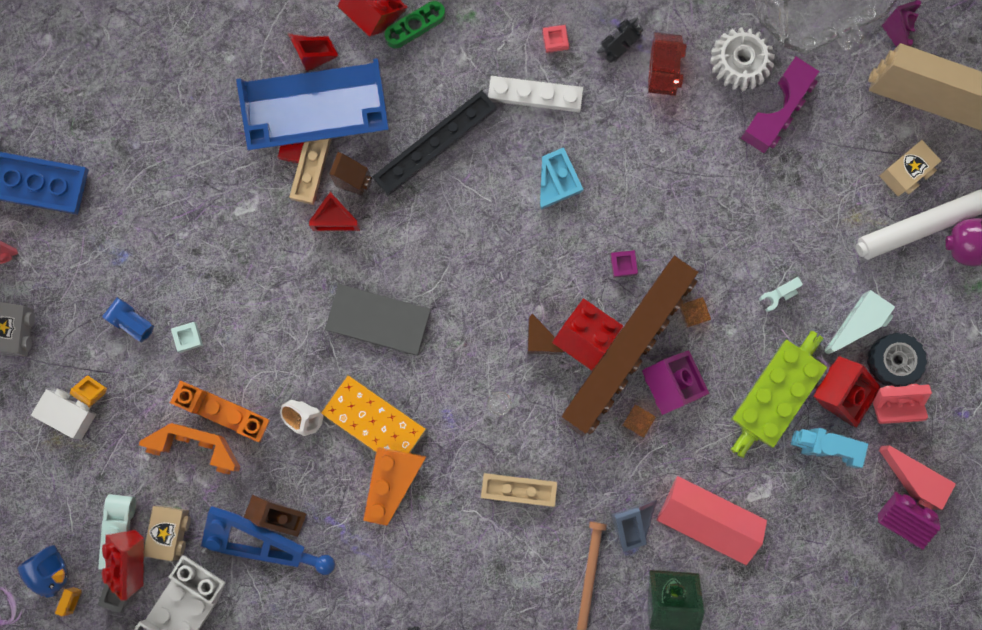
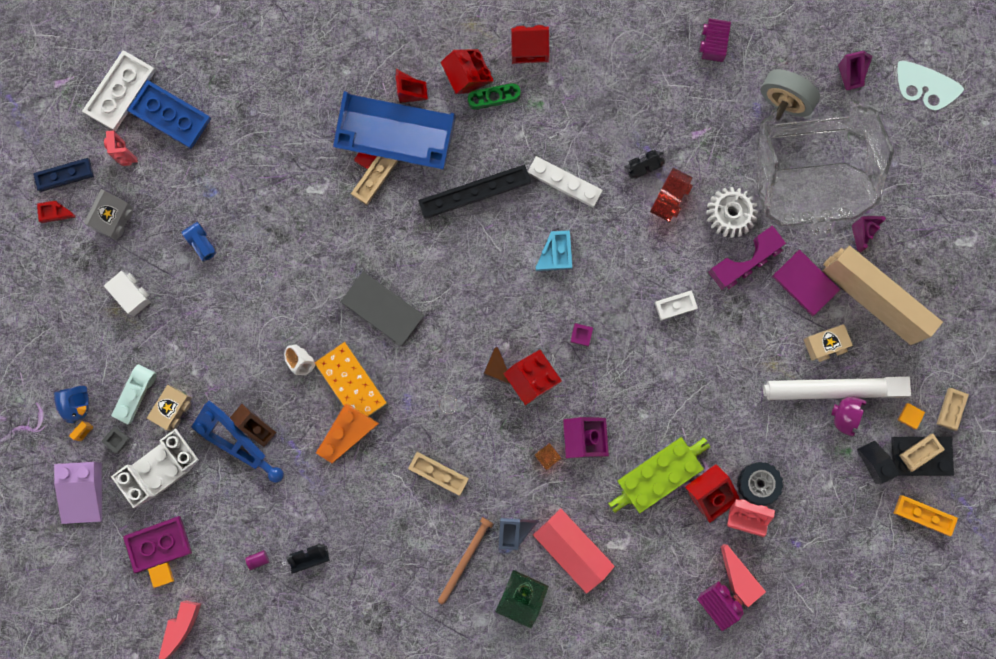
camera: 20 degrees right, 0 degrees up
light orange tile [70,375,107,408] -> none
red slope [102,530,144,601] -> none
orange slope [139,423,240,475] -> none
orange slope [170,380,270,443] -> none
light aqua plate [171,322,203,353] -> none
red slope [309,192,360,231] -> none
reddish brown slope [329,152,372,196] -> none
coral tile [542,25,569,53] -> none
reddish brown brick [559,255,699,437] -> none
clear orange tile [680,297,711,328] -> none
light aqua plate [759,277,803,312] -> none
medium azure hips [791,428,868,468] -> none
light aqua slope [824,290,895,354] -> none
none -> white plate [655,290,698,321]
none -> magenta tile [772,249,841,317]

